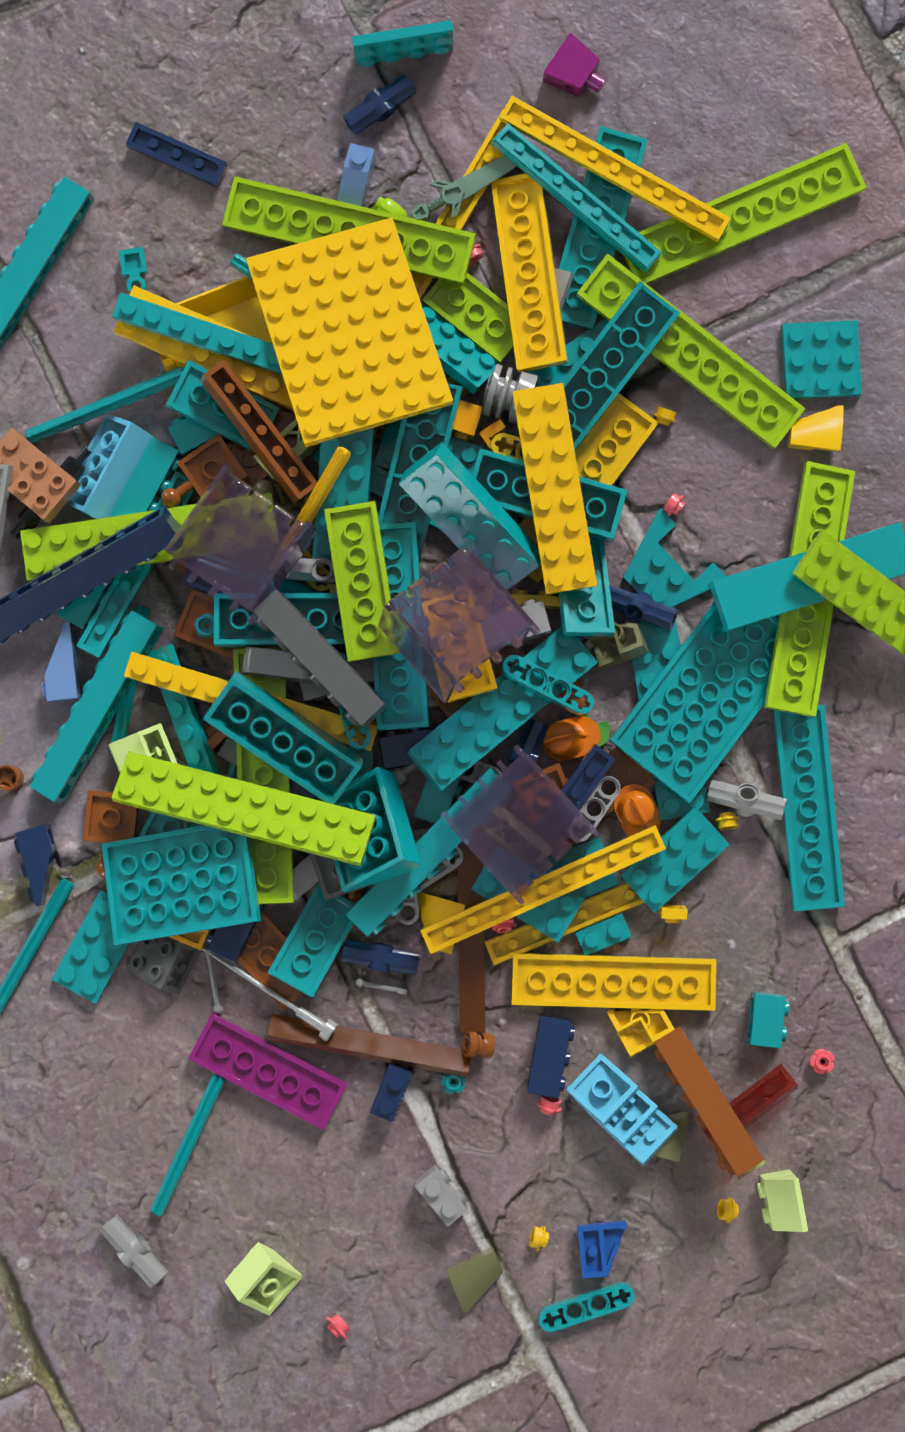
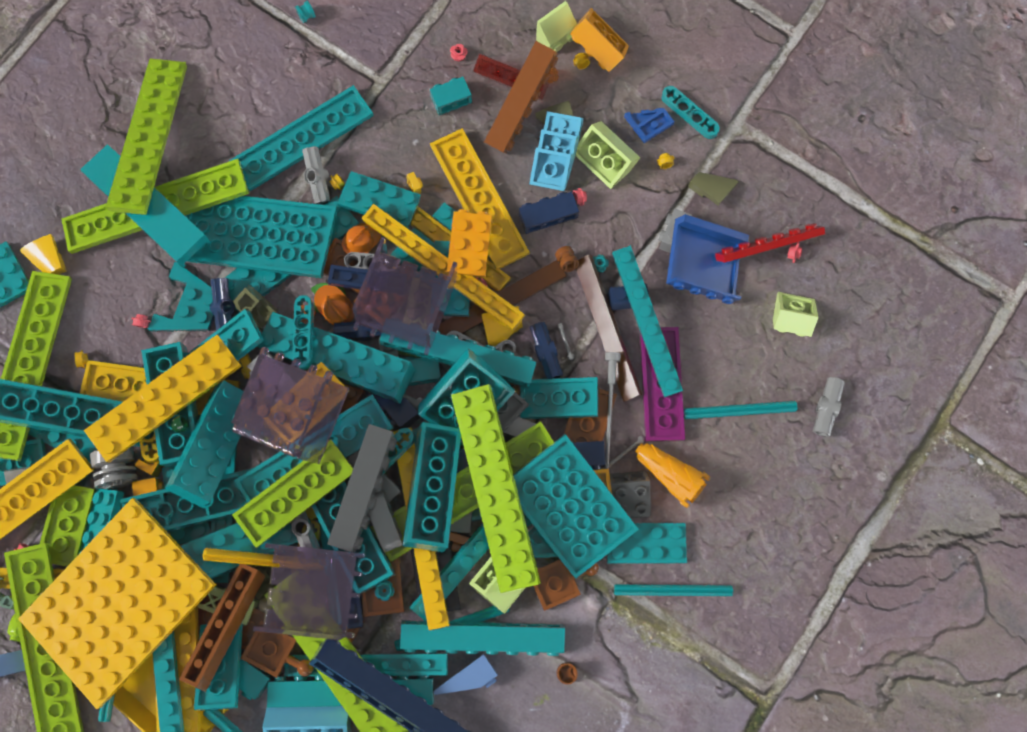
camera: 115 degrees left, 10 degrees down
dark blue slope [14,824,57,907] -> none
yellow slope [607,1009,675,1058] -> none
none -> dark green hinge [171,415,189,433]
none -> light orange bracket [447,209,493,277]
none -> light orange slope [570,8,629,72]
none -> yellowish green slope [575,121,640,189]
none -> teal plate [612,245,683,397]
none -> light orange cone [635,443,711,508]
none -> blue panel [666,214,749,304]
none -> red plate [715,223,825,263]

